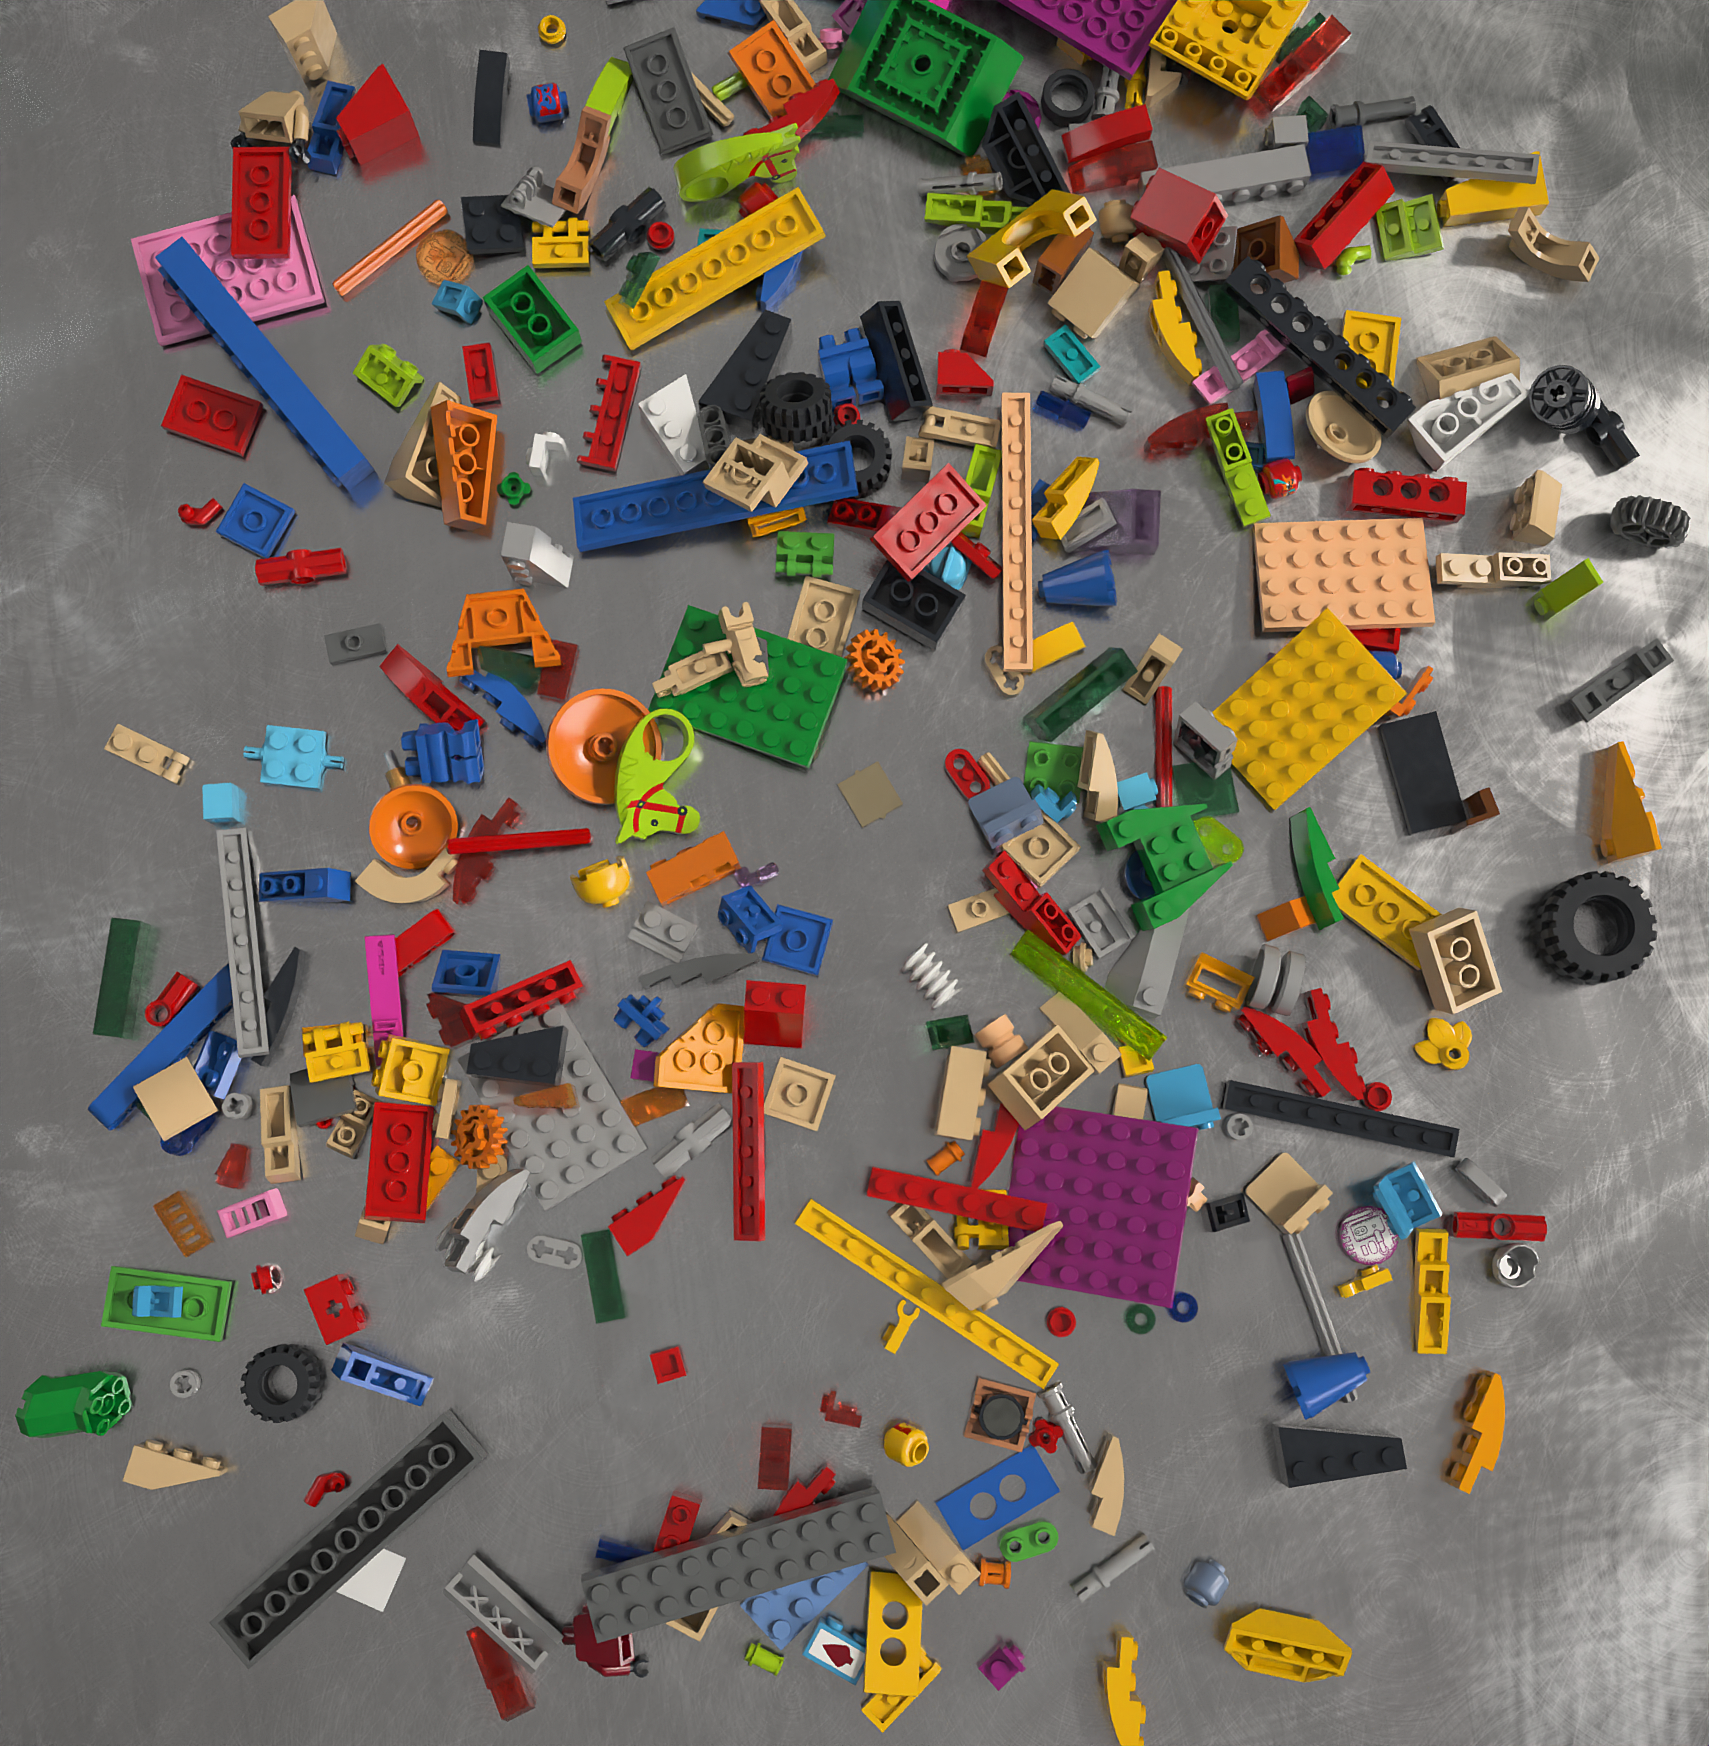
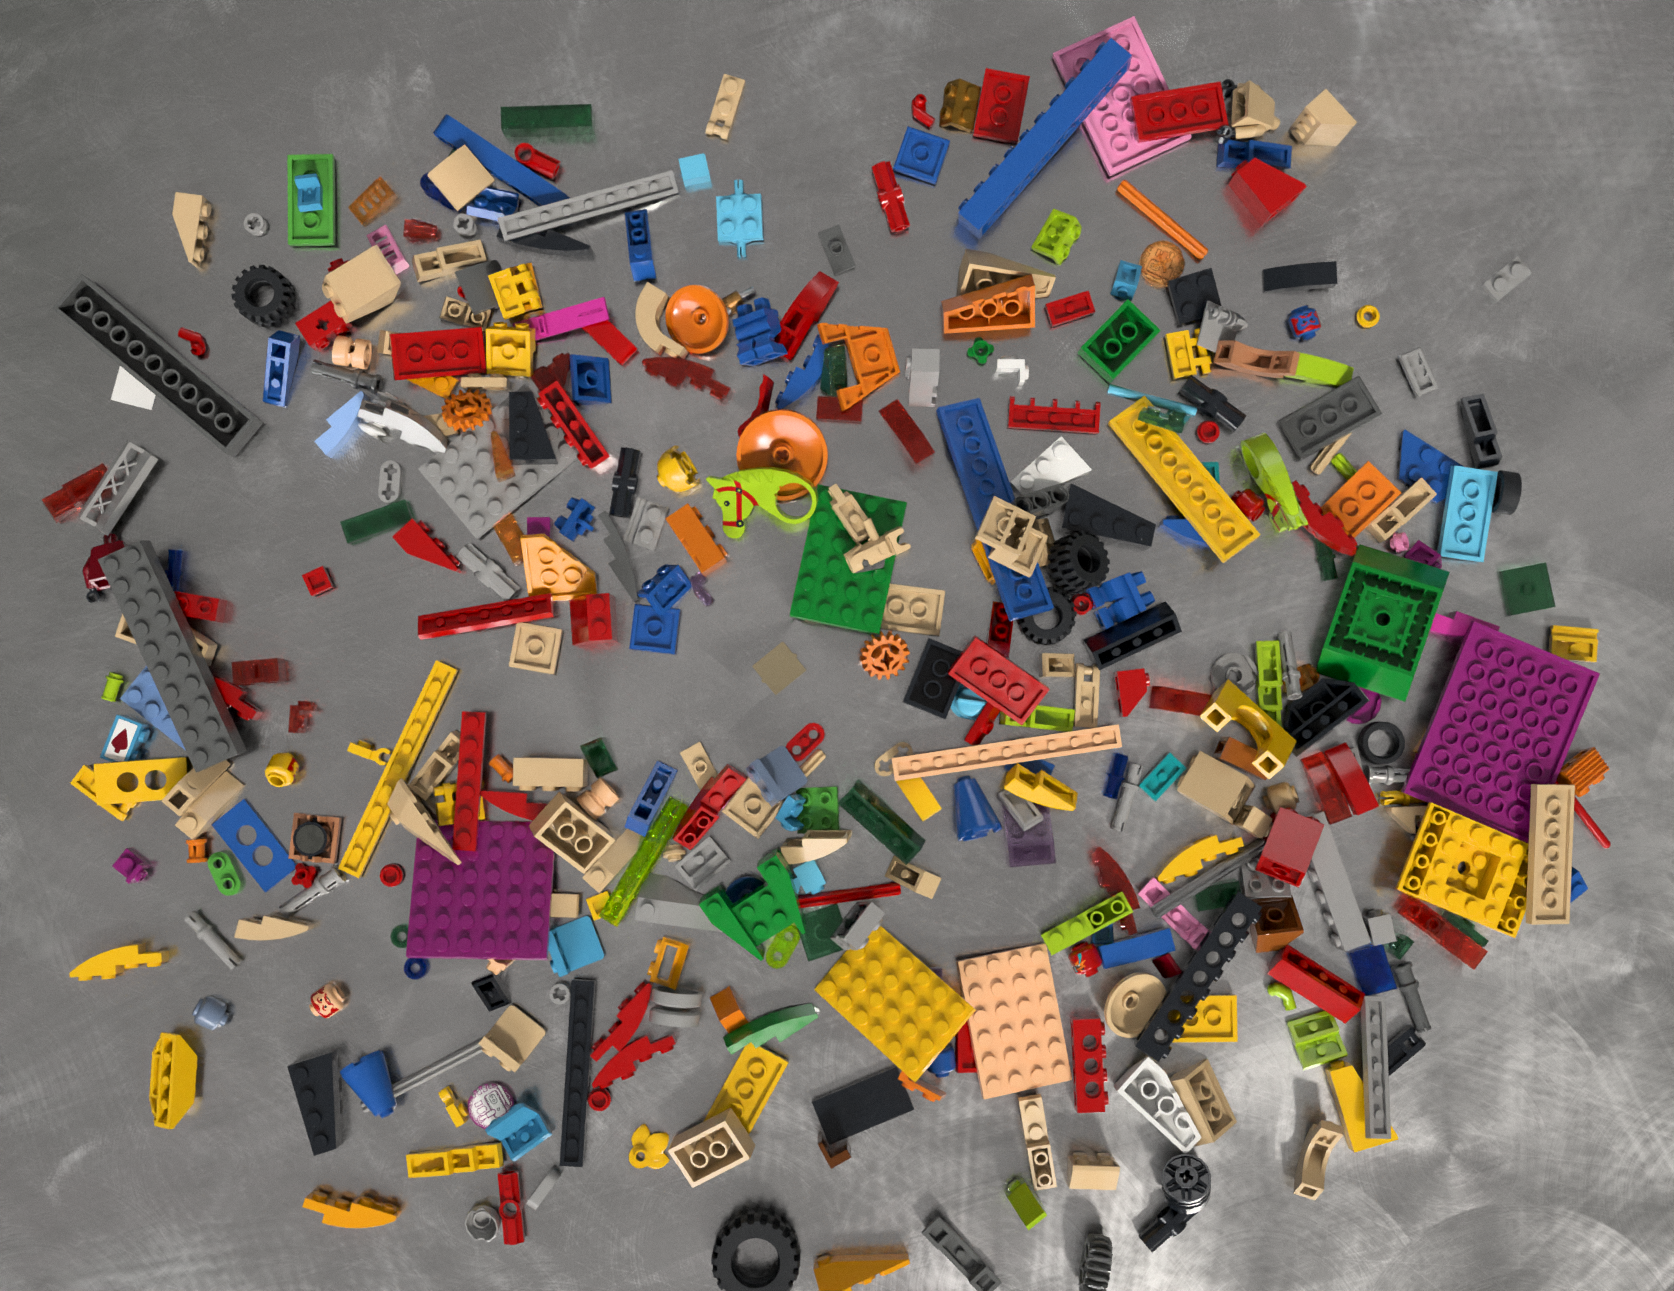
camera: 85 degrees right, 5 degrees up
green brick [15,1371,132,1438] -> none
red axle [446,828,591,855] -> none
bright green plate [775,531,834,577] -> none
white piece [902,943,964,1008] -> none
none -> light nougat head [309,984,346,1018]
none -> dark grey pin [311,359,382,394]
none -> light blue slope [314,391,369,458]
none -> tan slope [322,245,401,324]
none -> light nougat wheel [332,335,372,370]
none -> black piece [609,447,641,518]
none -> blue slope [625,761,678,837]
none -> red arm [738,374,774,437]
none -> clear red slope [878,399,935,468]
none -> pearl gold bracket [939,78,981,132]
none -> medium azure bar [1107,384,1197,416]

